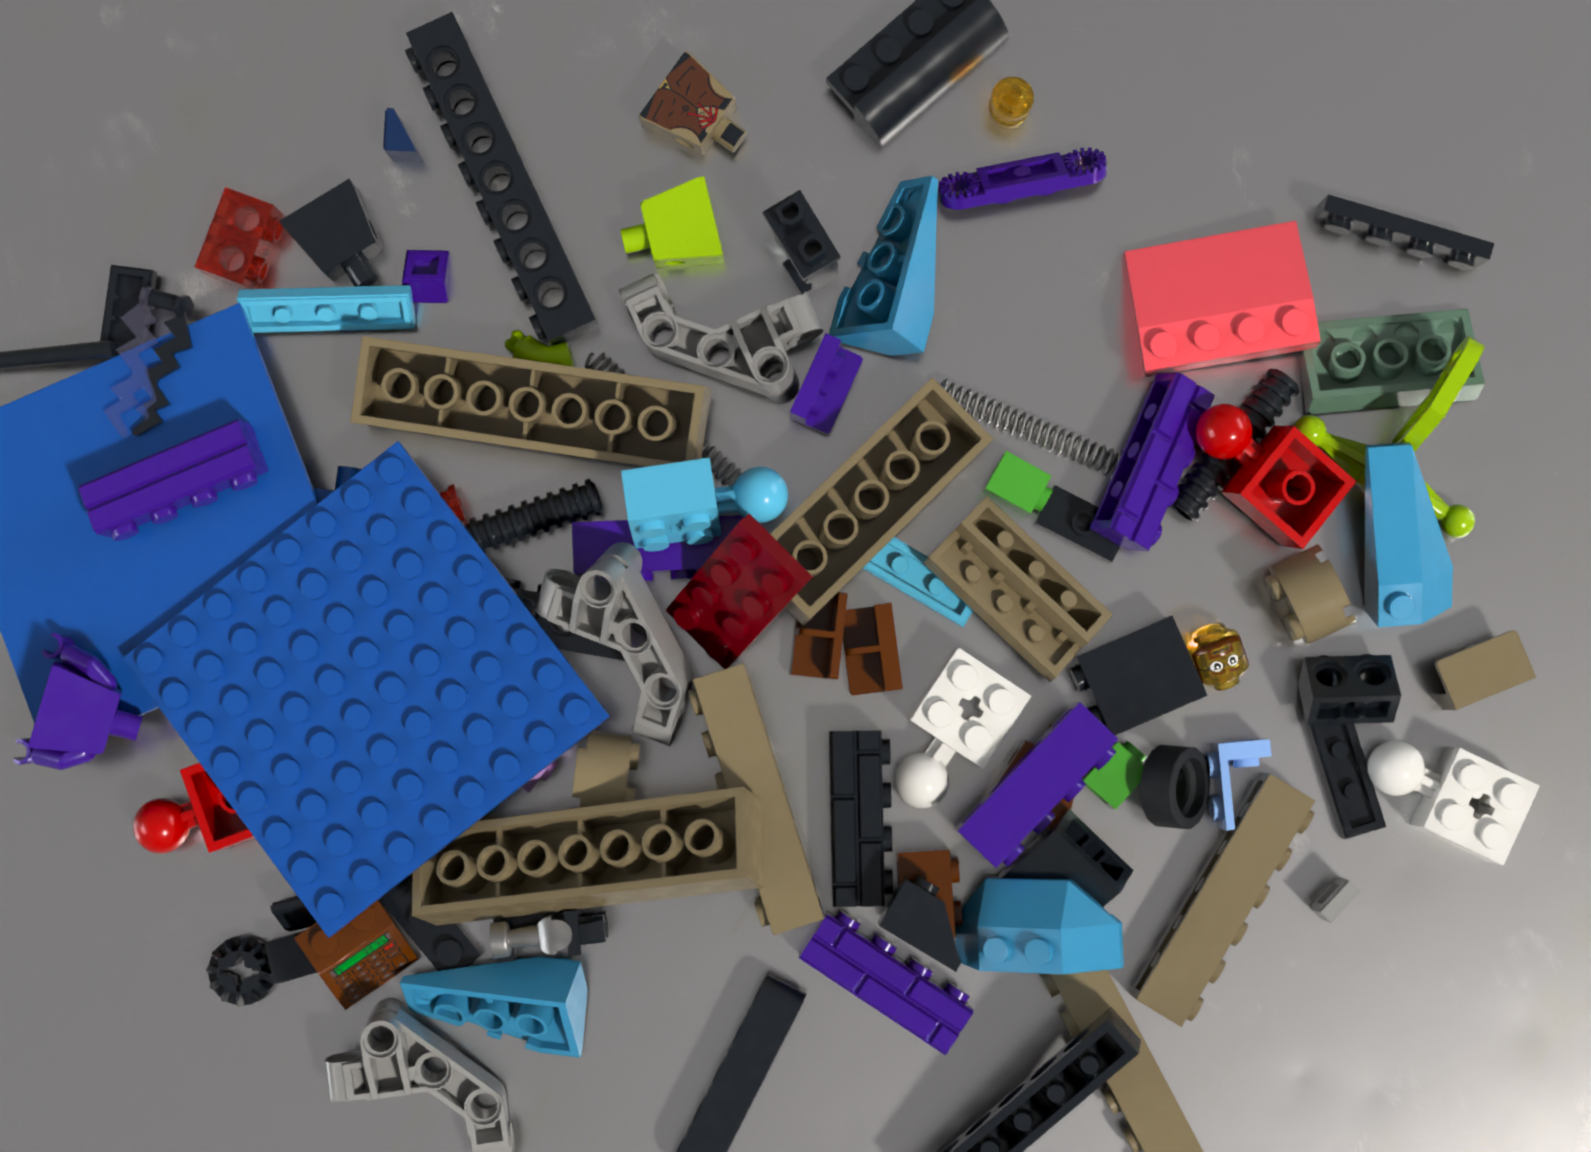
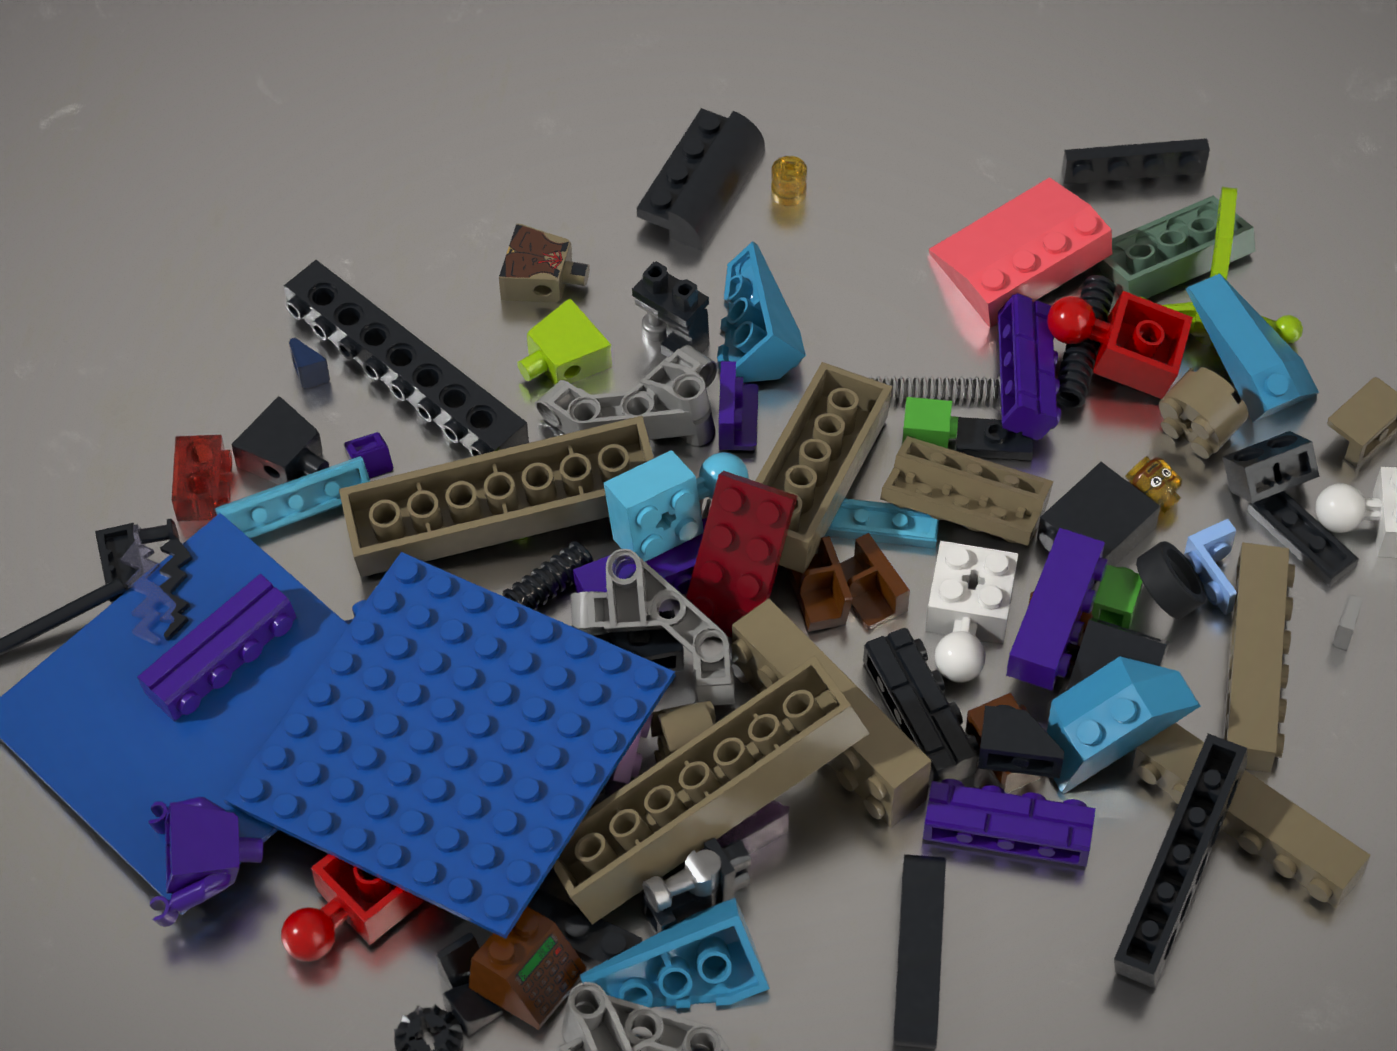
camera: 25 degrees left, 30 degrees down
dark purple plate [938,147,1107,210] -> none

